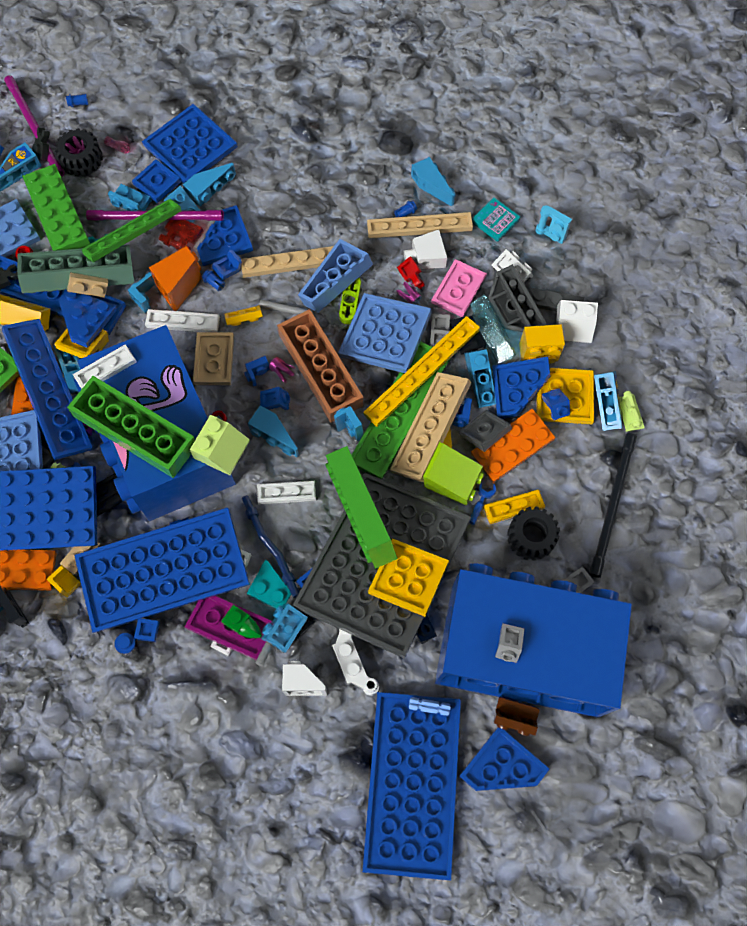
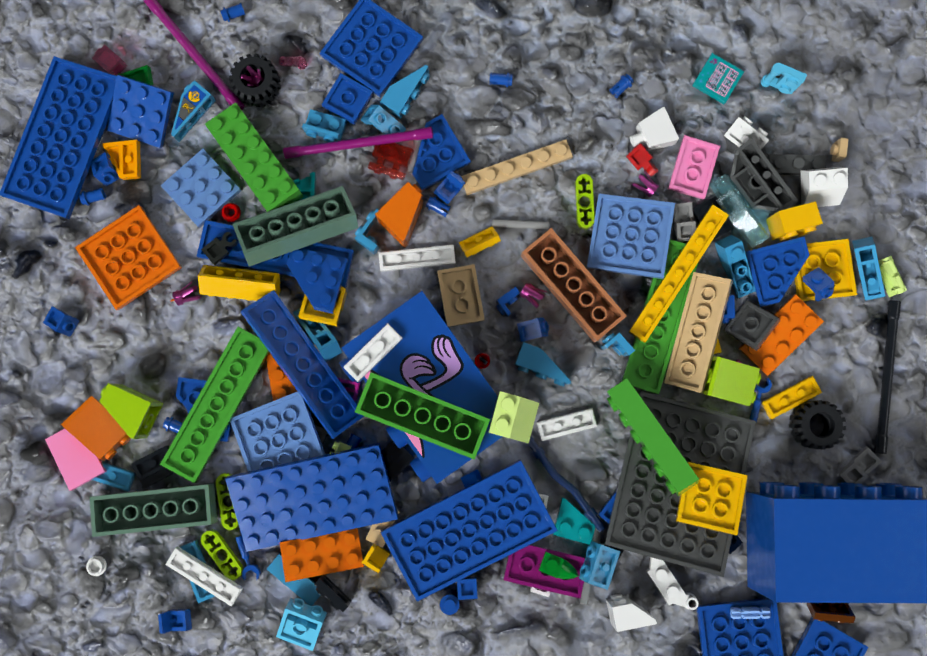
camera: 10 degrees left, 15 degrees up
pearl dark grey plate [32,127,50,161] -> none
tan plate [67,272,108,298] -> none
bright green tile [82,199,182,262] -> none
medium blue wedge [298,239,373,313] -> none
tan plate [367,212,473,238] -> none
dark azure slope [411,157,456,206] -> none
light grey bracket [495,623,524,663] -> none
none -> blue pin [489,72,513,88]
none -> tan plate [830,138,848,162]

